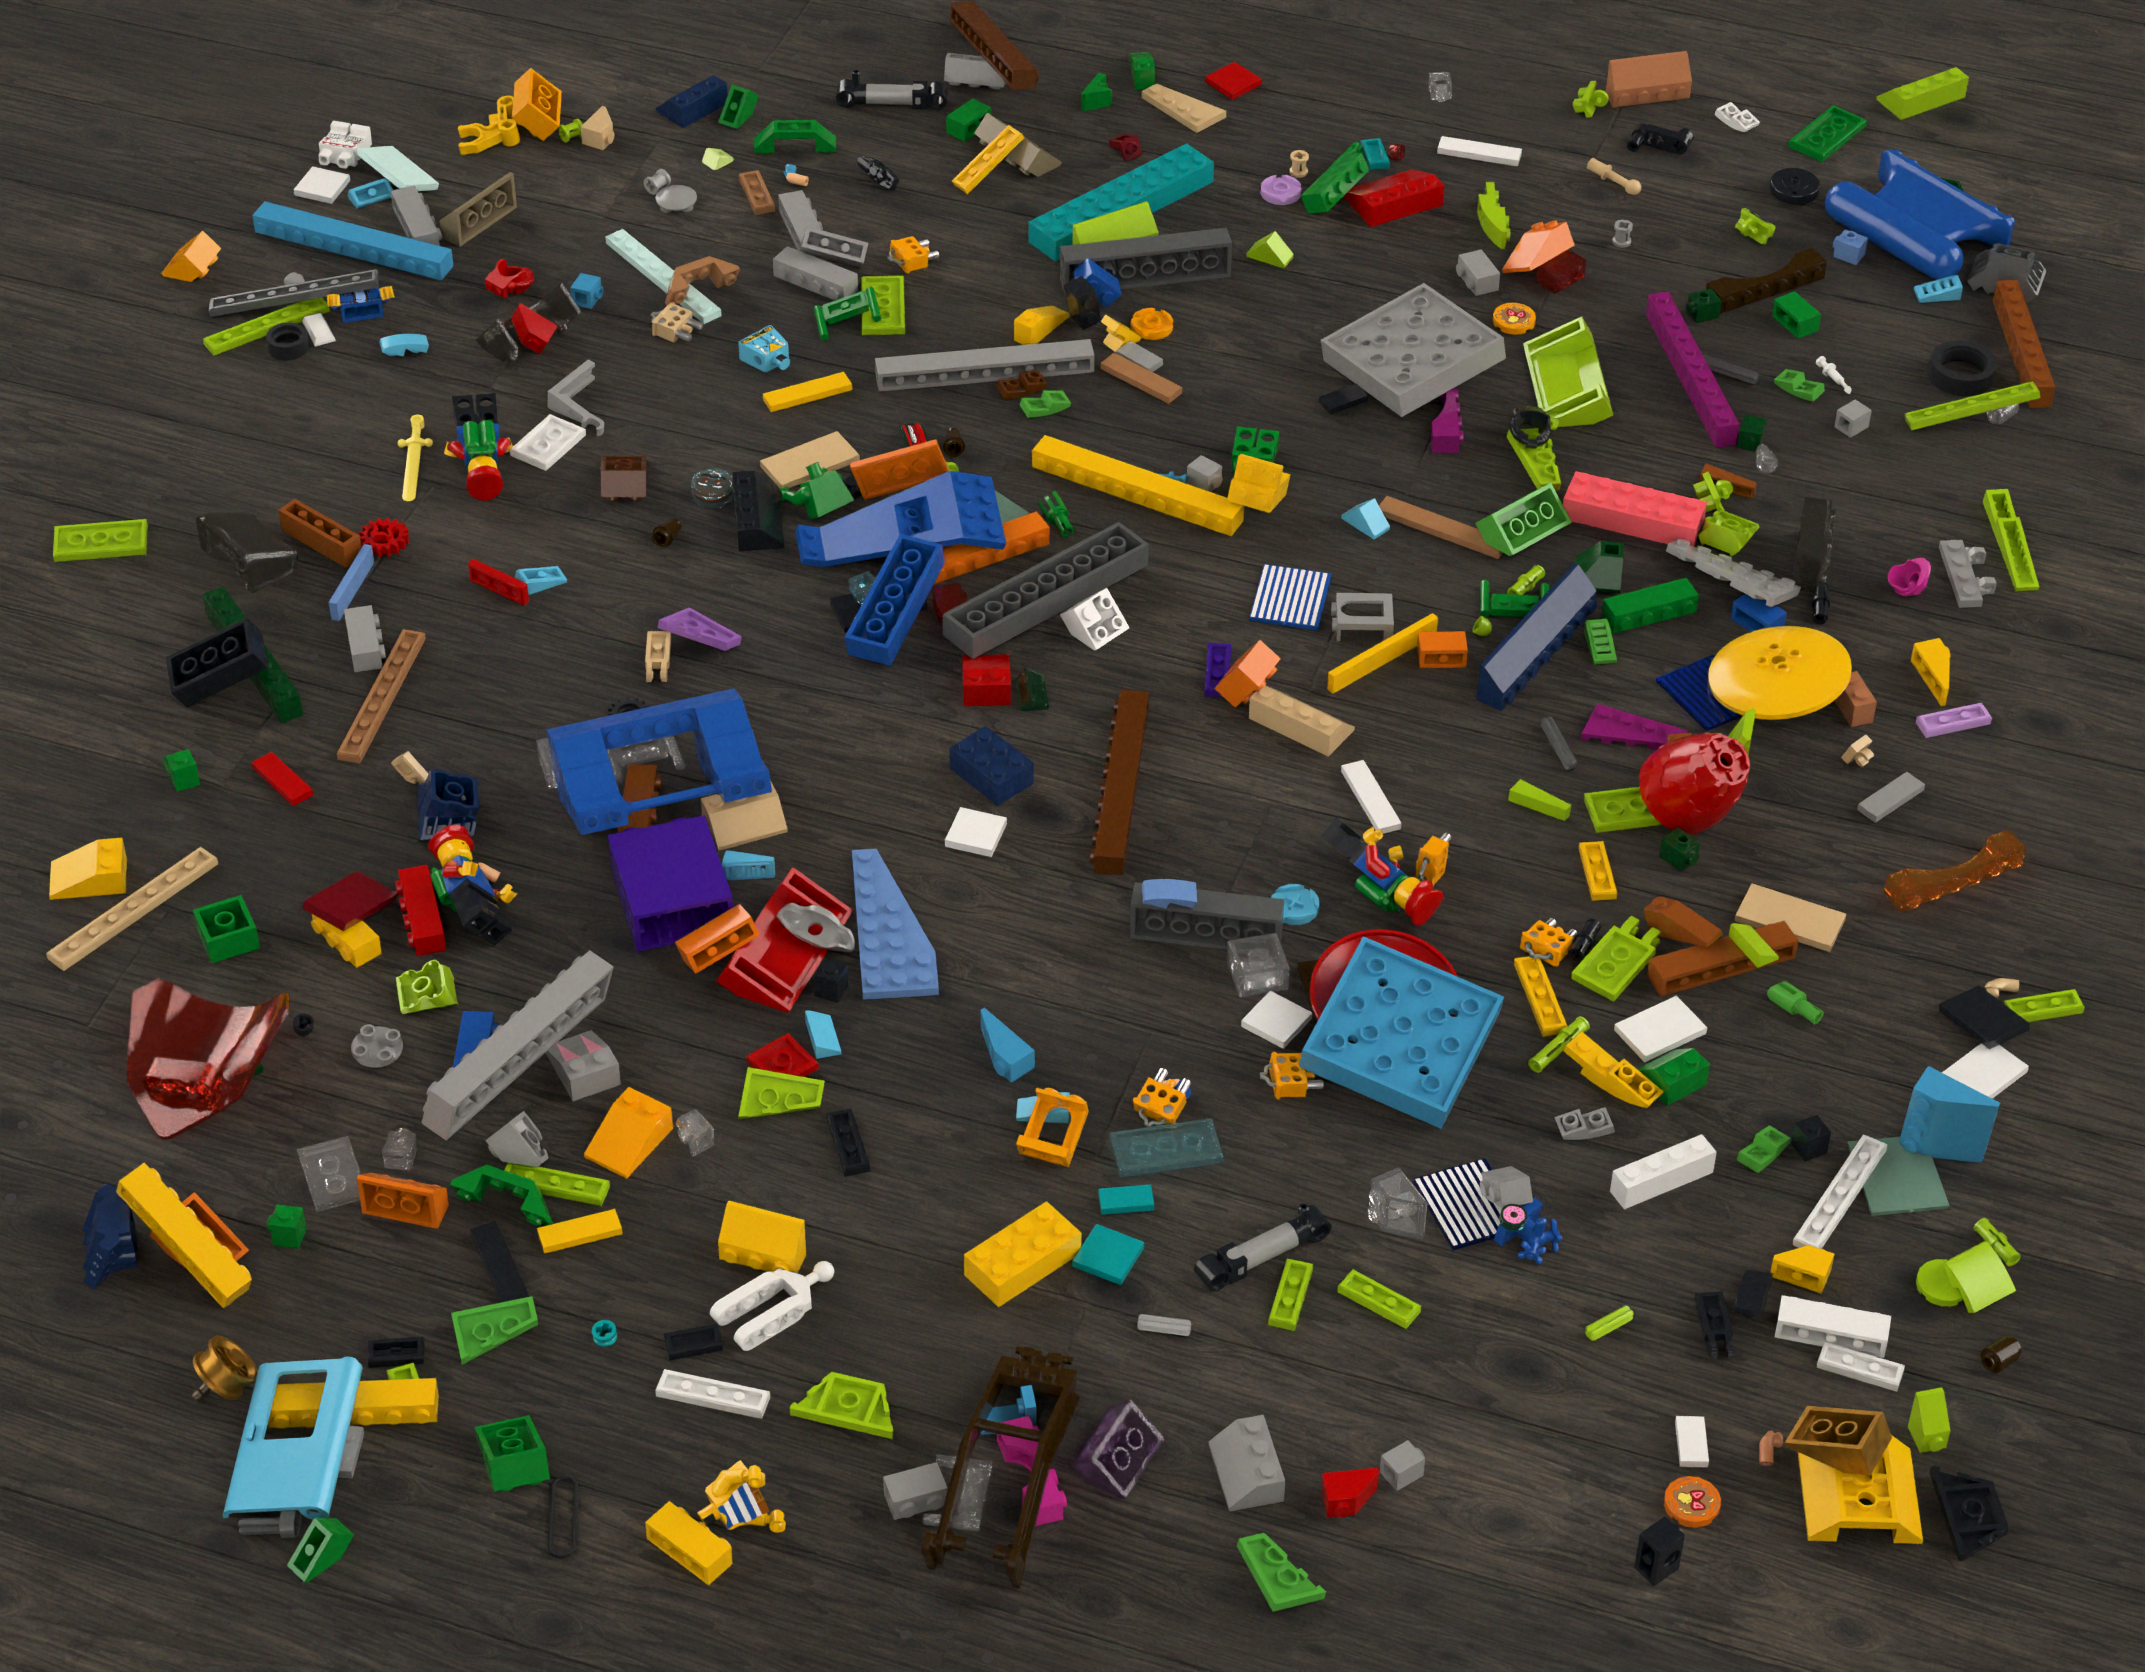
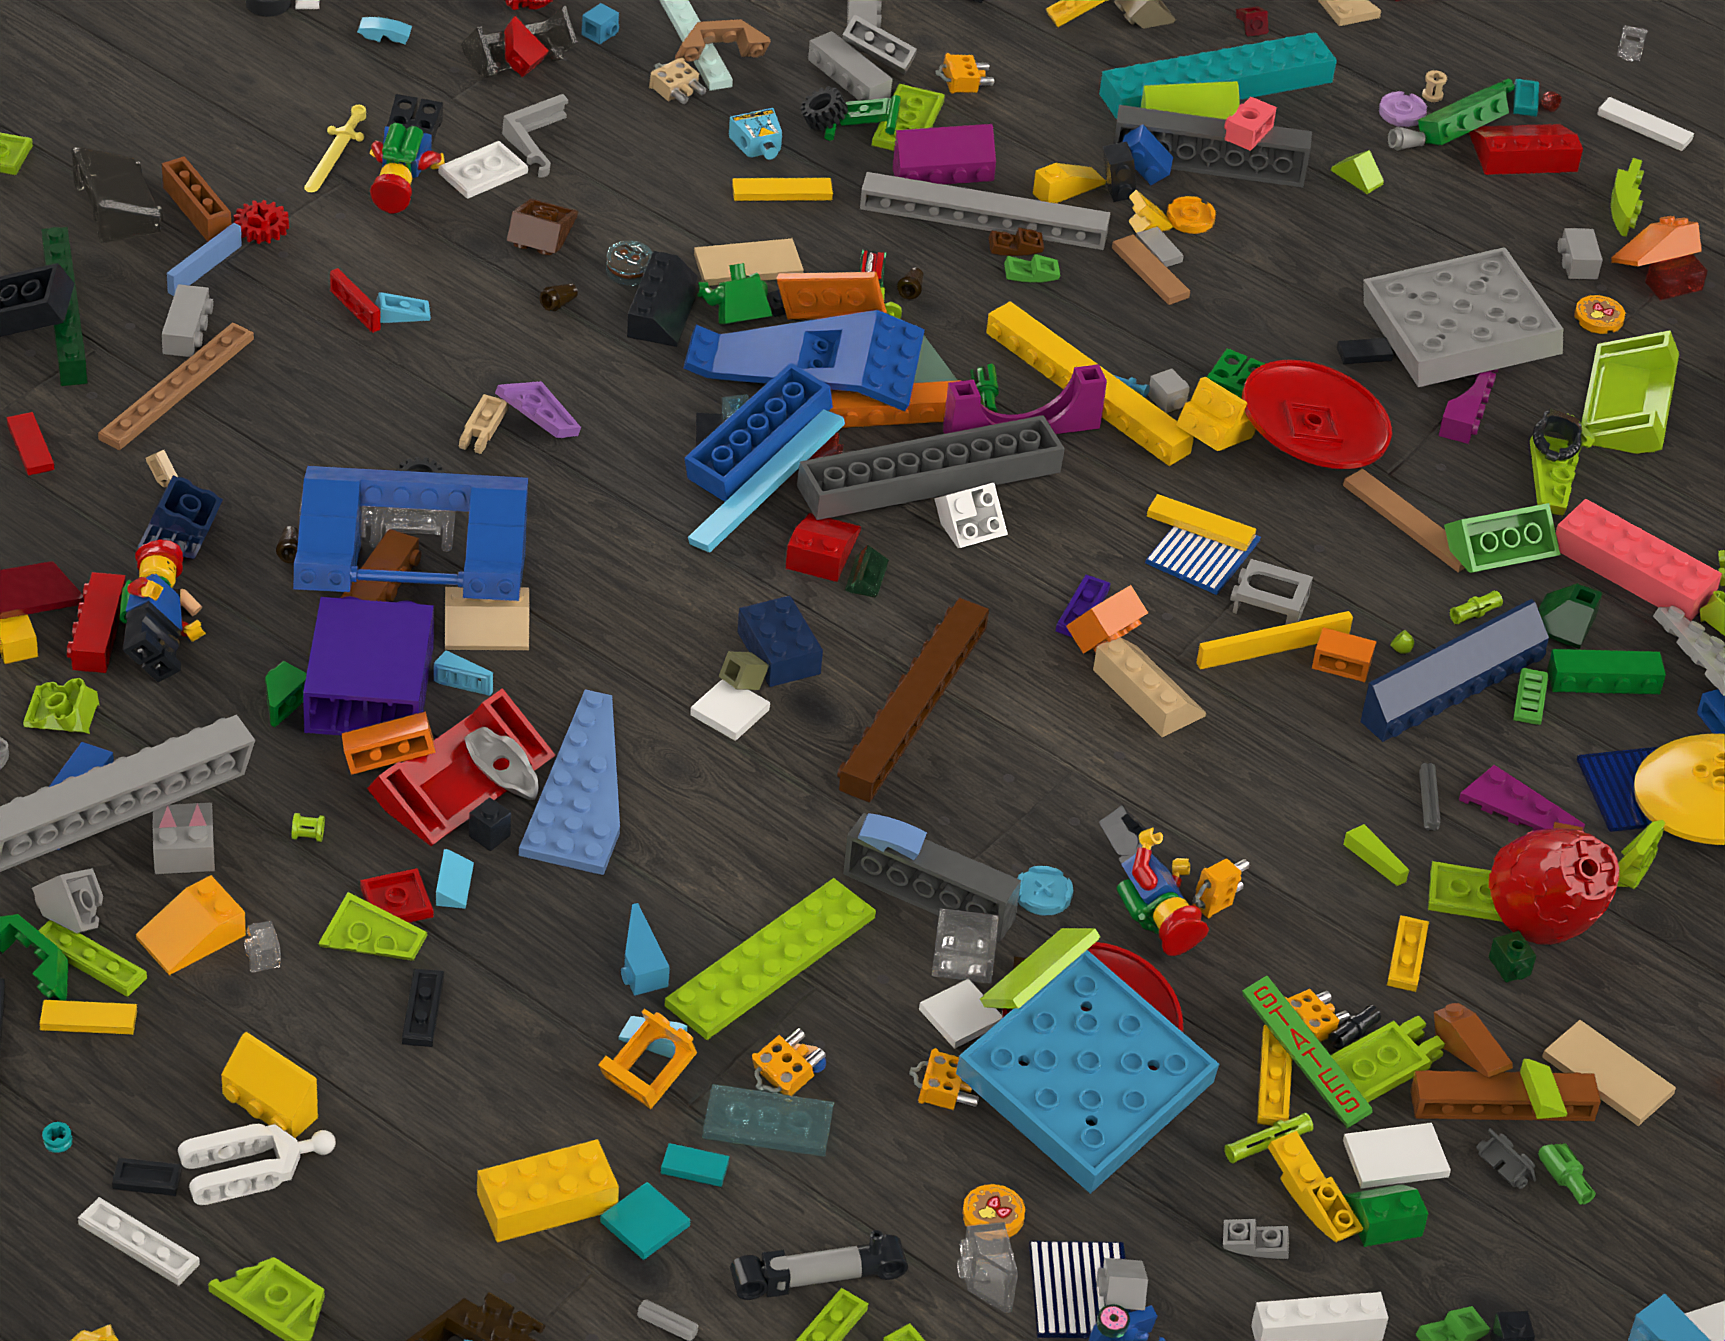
camera: 15 degrees right, 0 degrees up
medium azure slope [1341,498,1390,540] -> none
white tile [1341,760,1401,834] -> none
green plate [1480,580,1549,617] -> none
none -> green slope [265,661,307,727]
none -> dark brown cone [276,526,299,563]
none -> lime bush [292,813,325,842]
none -> lime plate [665,878,876,1040]
none -> medium azure tile [688,409,845,553]
none -> olive brick [719,651,769,690]
none -> black tyre [800,87,848,131]
none -> magenta slope [893,124,996,184]
none -> magenta arch [943,364,1107,434]
none -> tile [962,1184,1025,1240]
none -> lime tile [980,928,1100,1009]
none -> yellow tile [1147,494,1256,552]
none -> coral brick [1224,97,1277,151]
none -> red dish [1242,360,1392,469]
none -> bright green tile [1242,976,1372,1128]
none -> light grey cone [1388,127,1426,151]
none -> dark grey hinge [1476,1129,1536,1189]

